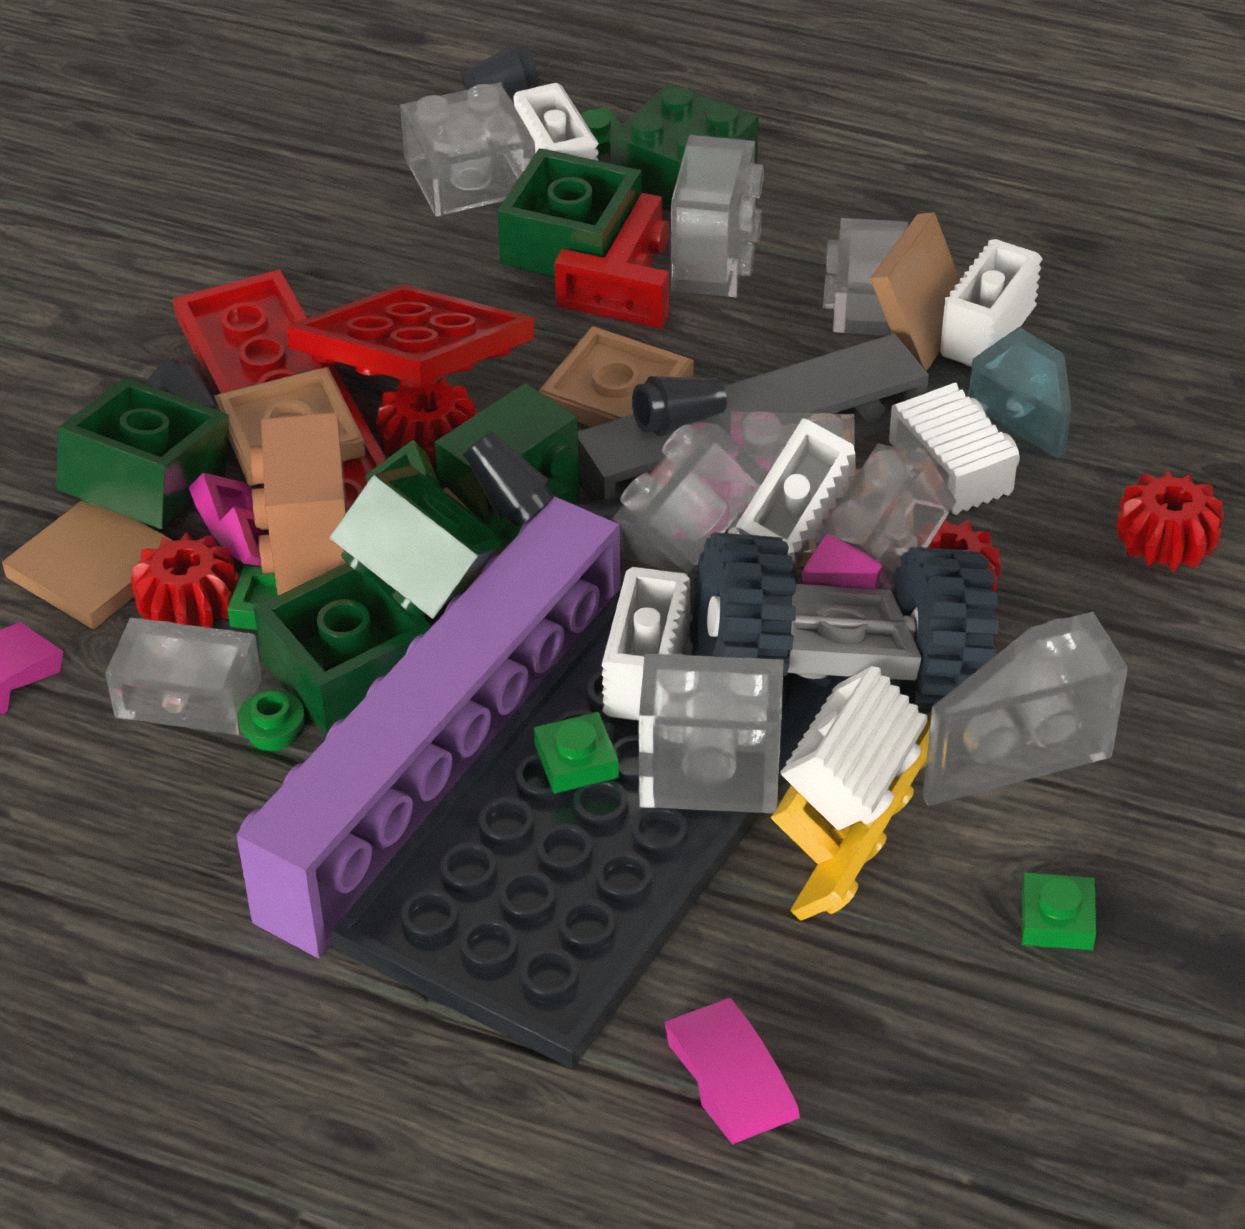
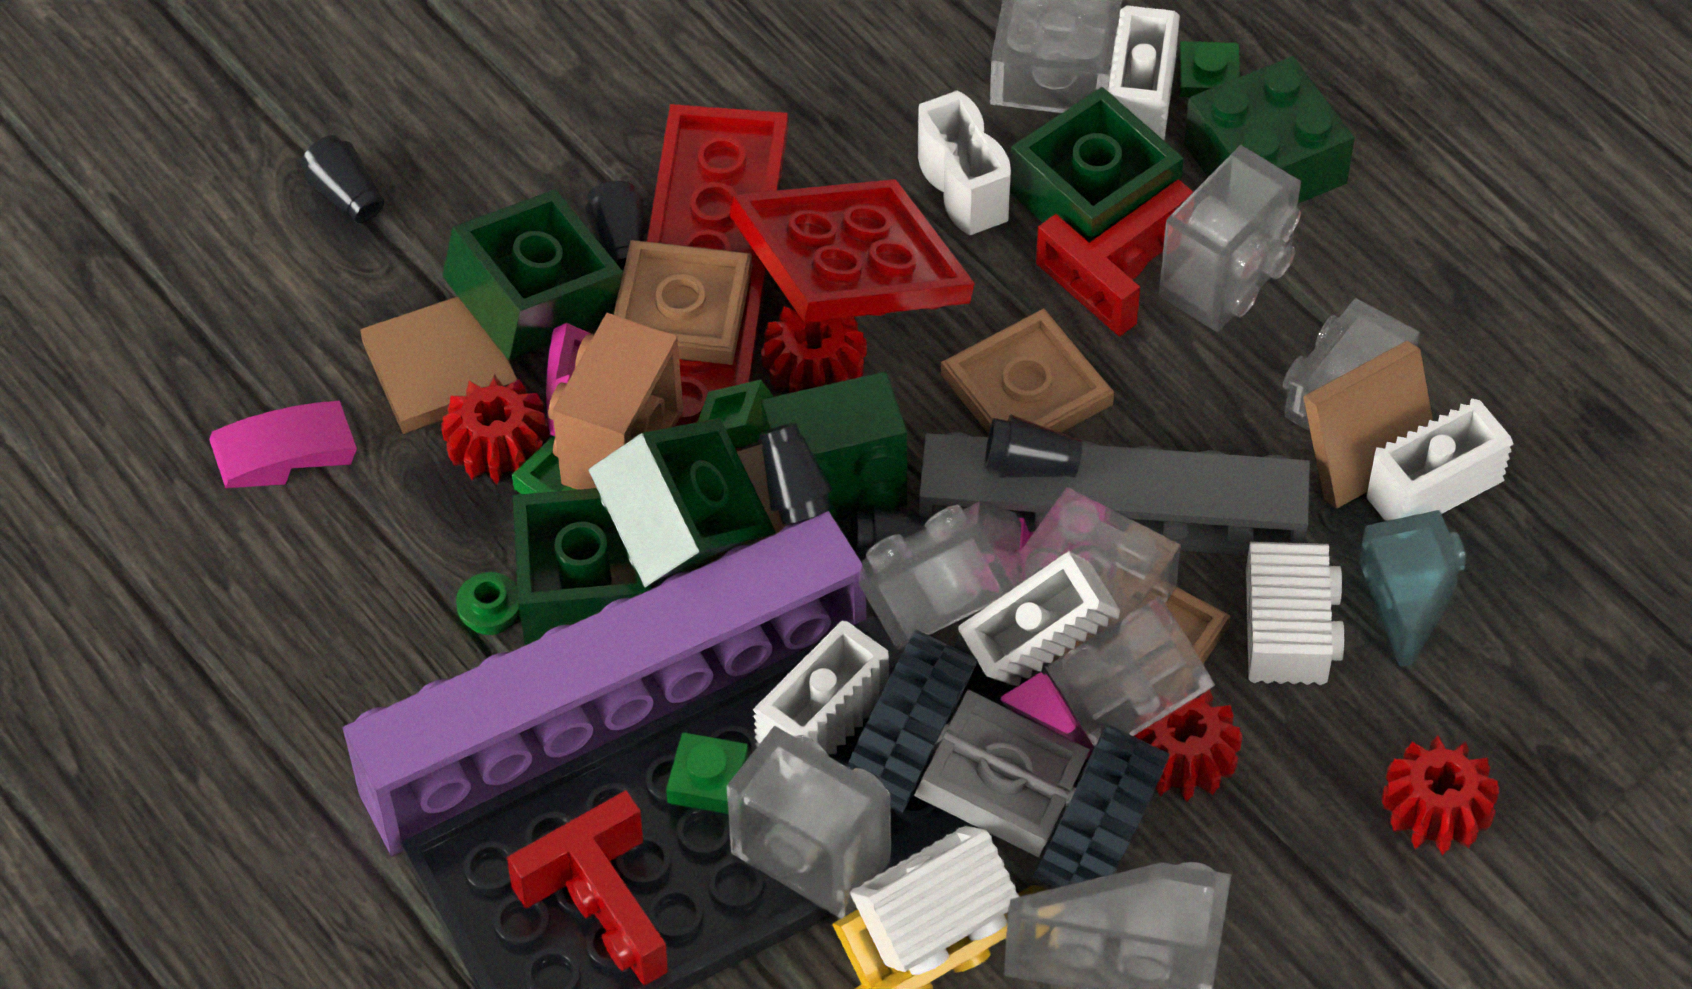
camera: 30 degrees right, 10 degrees up
clear brick [105,617,262,735] -> none
none -> red bracket [507,790,668,986]
none -> white brick [918,91,1011,235]

